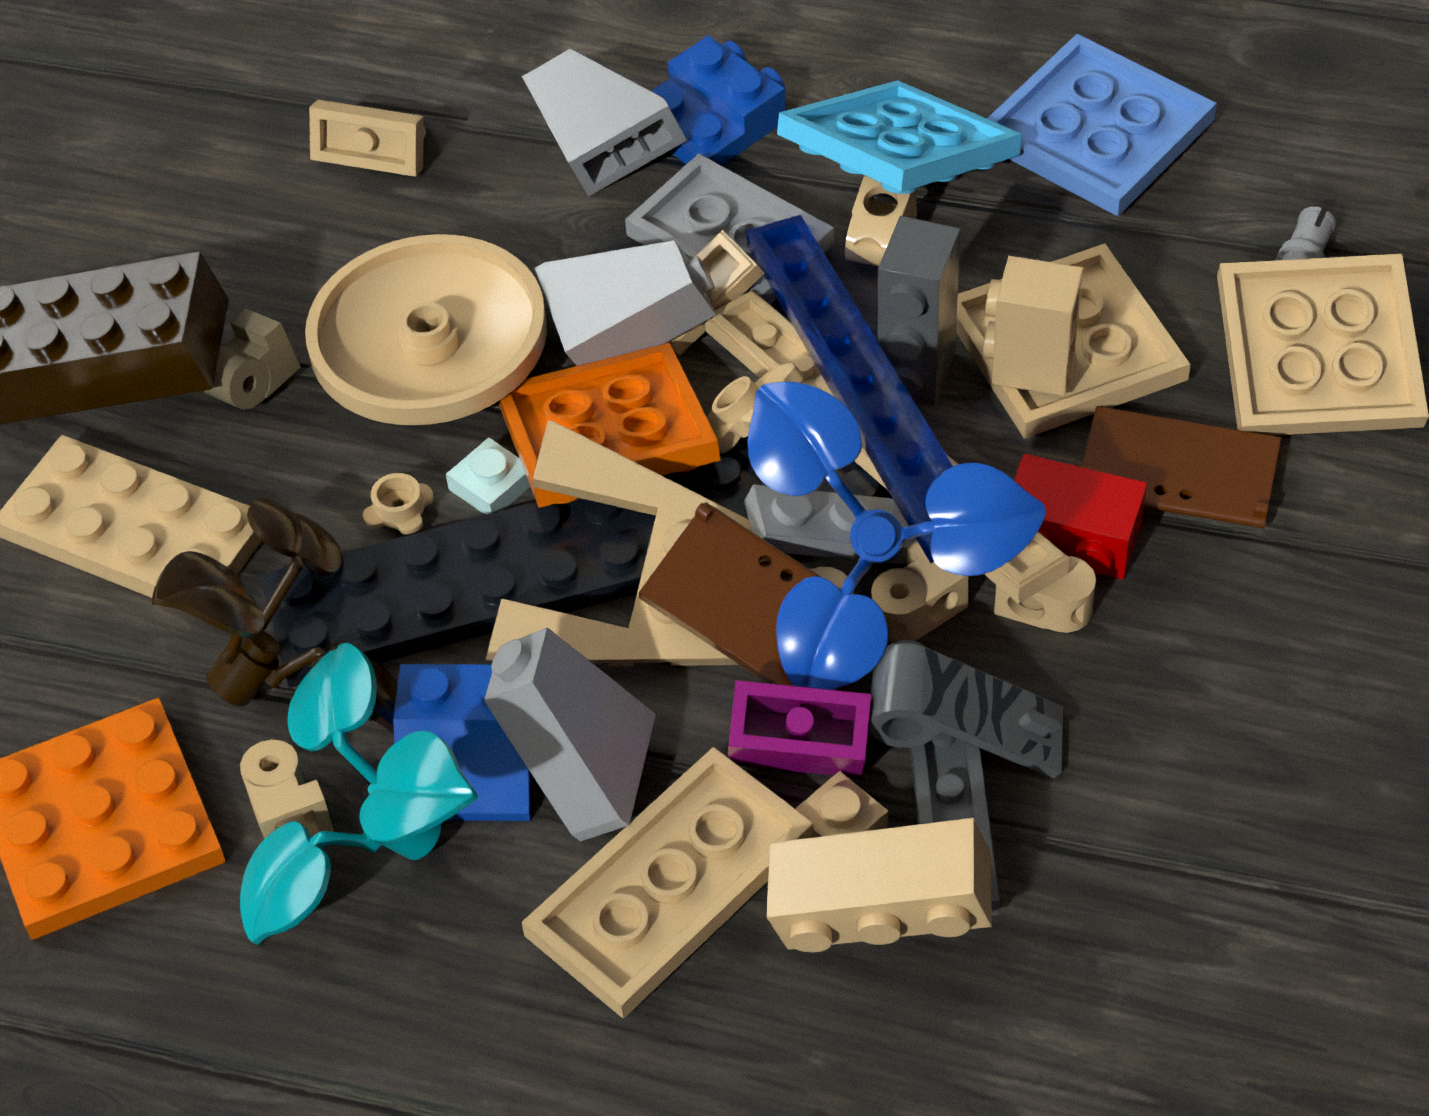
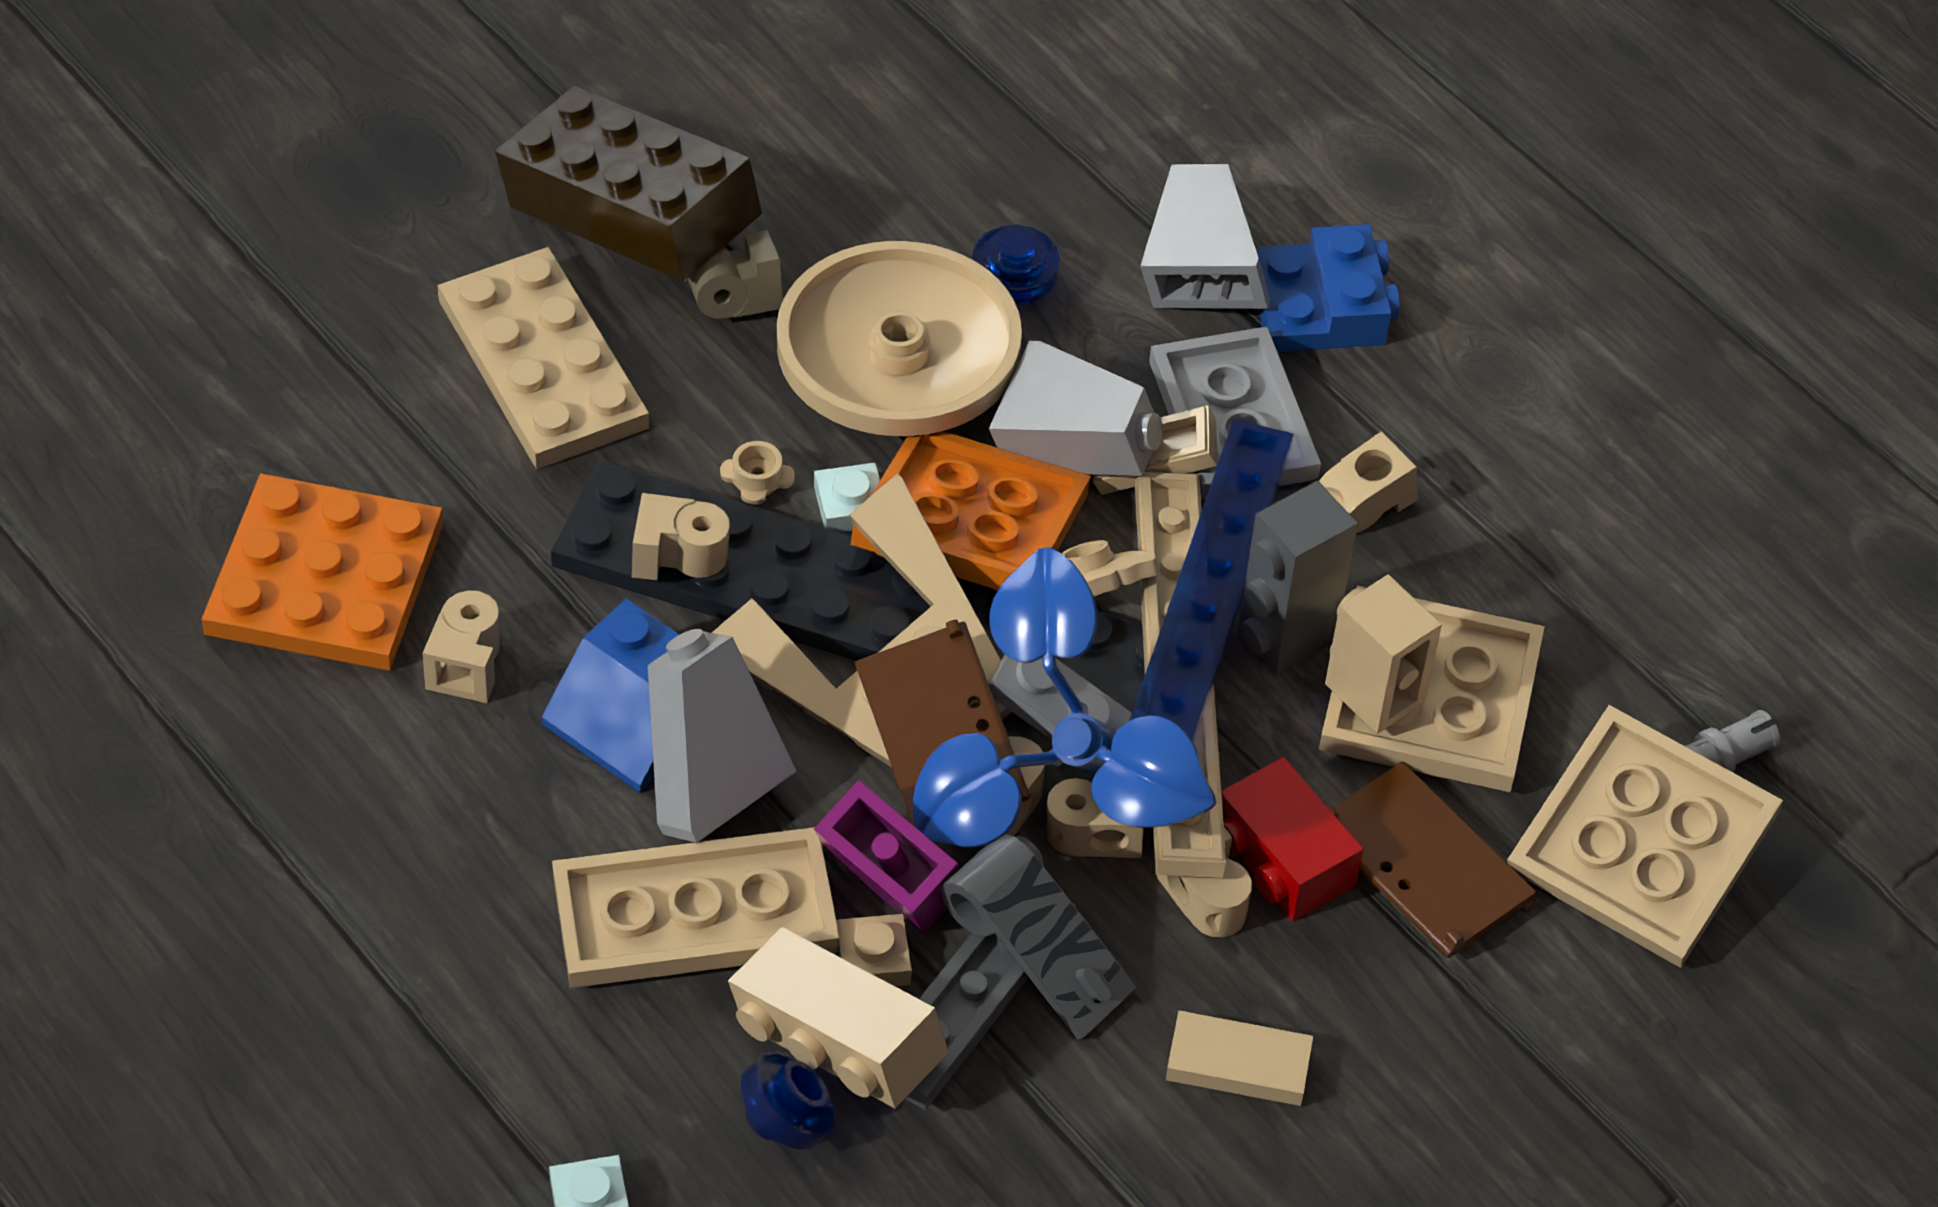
camera: 30 degrees right, 0 degrees up
dark brown plant [152,498,398,734] -> none
teal plant [240,643,478,945] -> none
tan tile [309,100,426,177] -> none
medium azure plate [777,80,1022,194] -> none
medium blue plate [987,34,1217,216] -> none
none -> tan leg [632,493,730,580]
none -> clear blue plate [741,1051,834,1150]
none -> clear blue plate [972,225,1060,304]
none -> tan tile [1166,1011,1313,1106]

